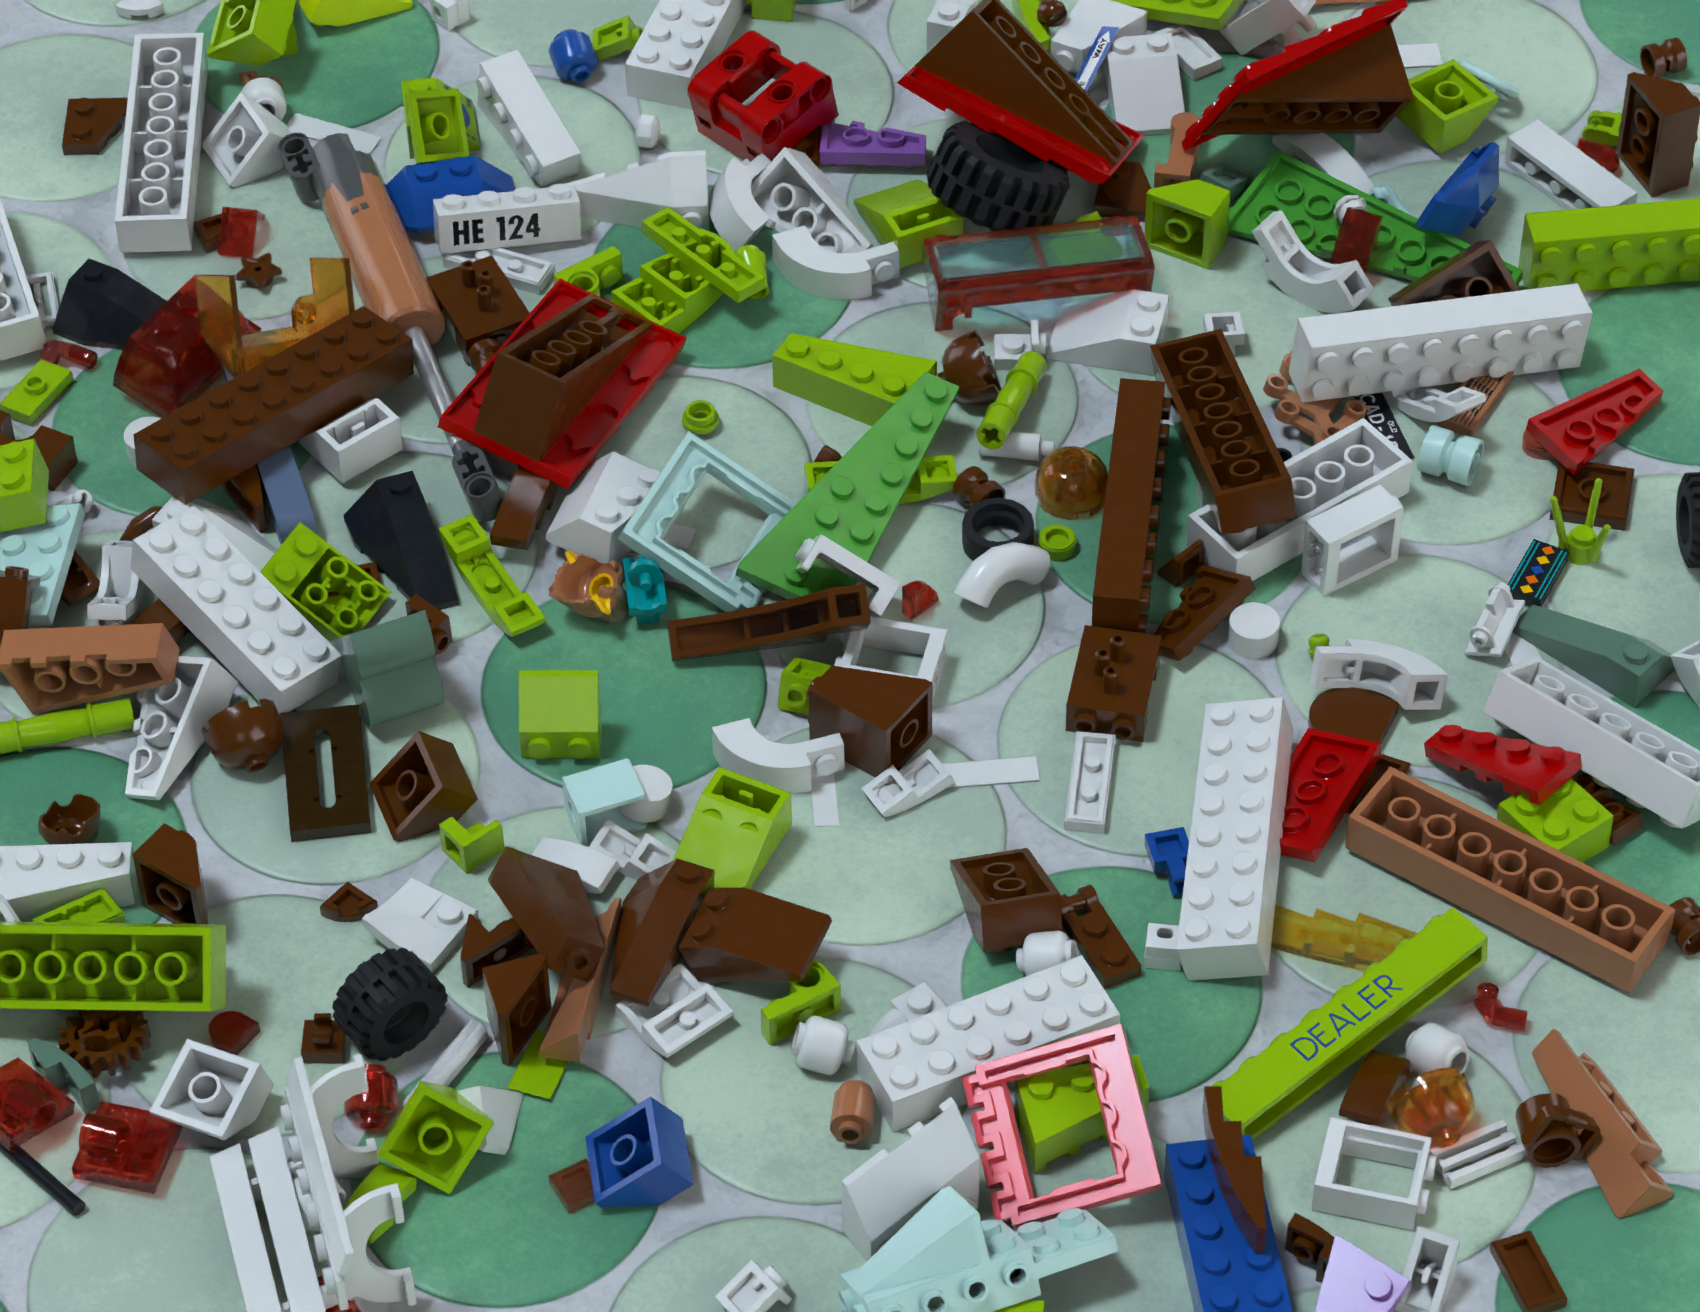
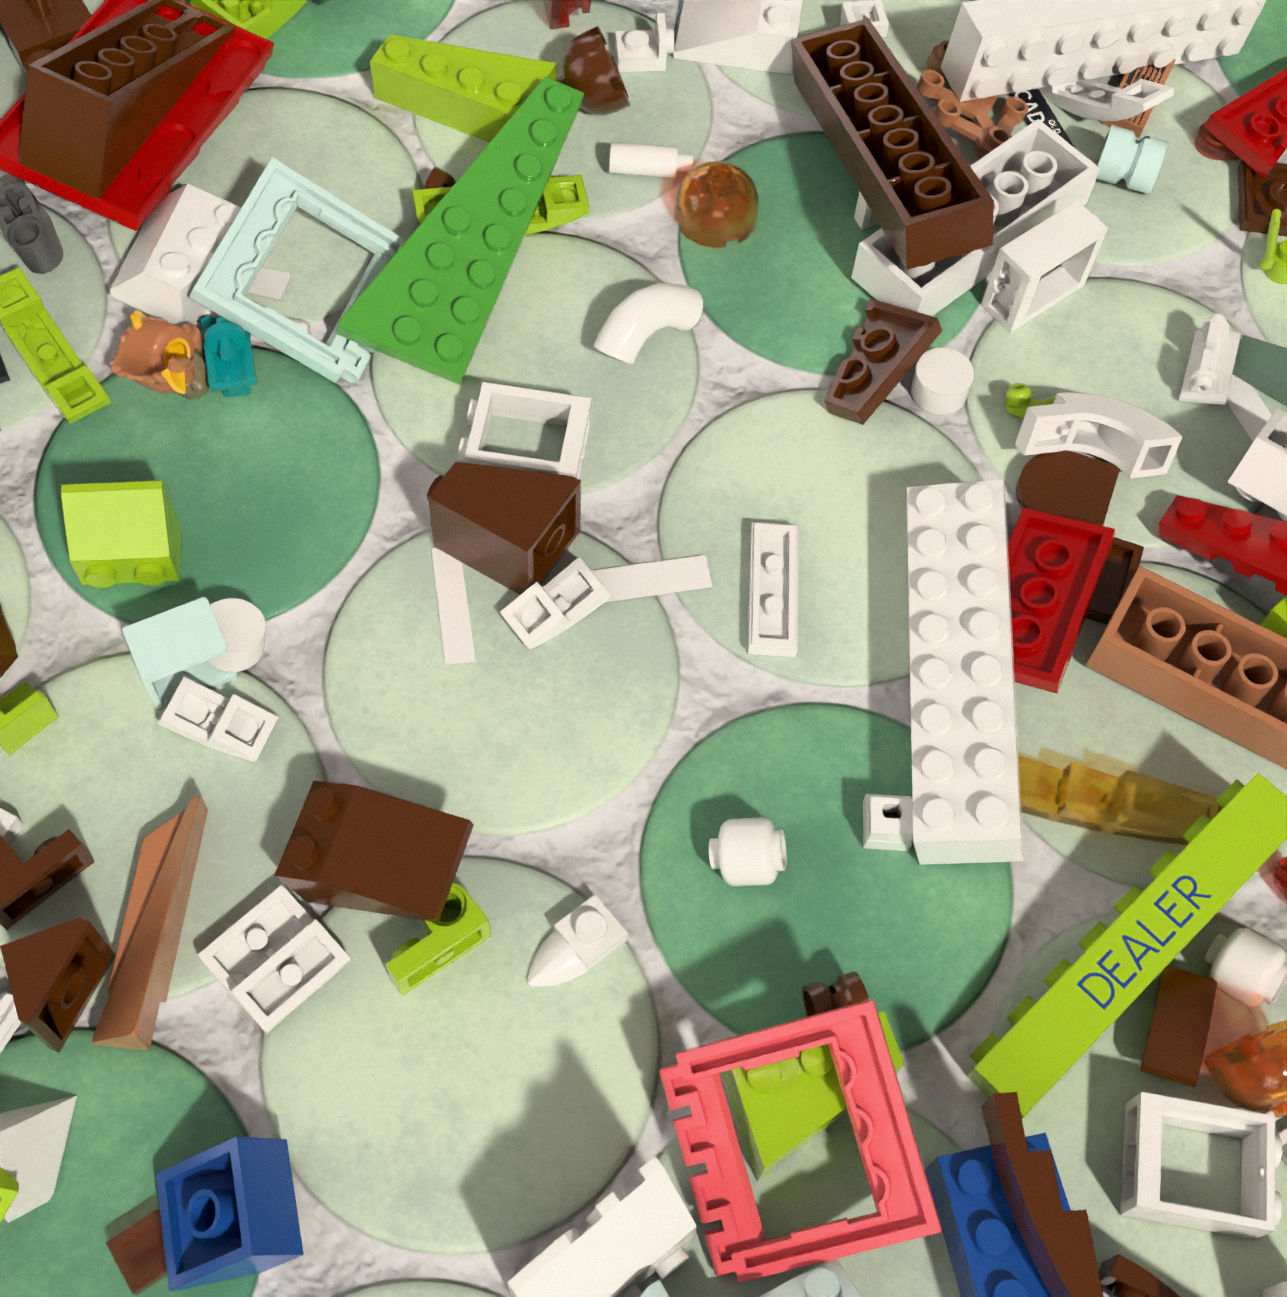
camera: 10 degrees left, 15 degrees up
reddish brown slope [488,846,605,982] -> none
reddish brown slope [490,465,559,550] -> none
lime sticker [507,1030,569,1099] -> none
white slope [532,837,620,894] -> none
reddish brown wedge [610,859,715,1007] -> none
reddish brown arch [667,584,871,661] -> none
lime slope [673,767,792,889] -> none
lime plate [682,400,719,434] -> none
white arch [711,718,845,794] -> none
lime bracket [777,657,832,716] -> none
white head [790,1016,855,1075] -> none
white panel [794,534,901,617] -> none
nougat brick [830,1080,876,1144] -> none
white brick [856,955,1120,1132] -> none
clear red tile [902,580,939,620] -> none
reddish brown slope [950,848,1063,953] -> none
reddish brown wheel [953,466,1006,507] -> none
black tyre [962,497,1034,561] -> none
lime piece [976,351,1047,449] -> none
lime tile [1038,525,1076,561] -> none
reddish brown plate [1060,884,1141,989] -> none
reddish brown piece [1066,625,1162,742] -> none
reddish brown brick [1092,378,1171,634] -> none
blue plate [1144,827,1189,898] -> none
reddish brown slope [1157,539,1204,587] -> none
black tile [1507,539,1569,607] -> none

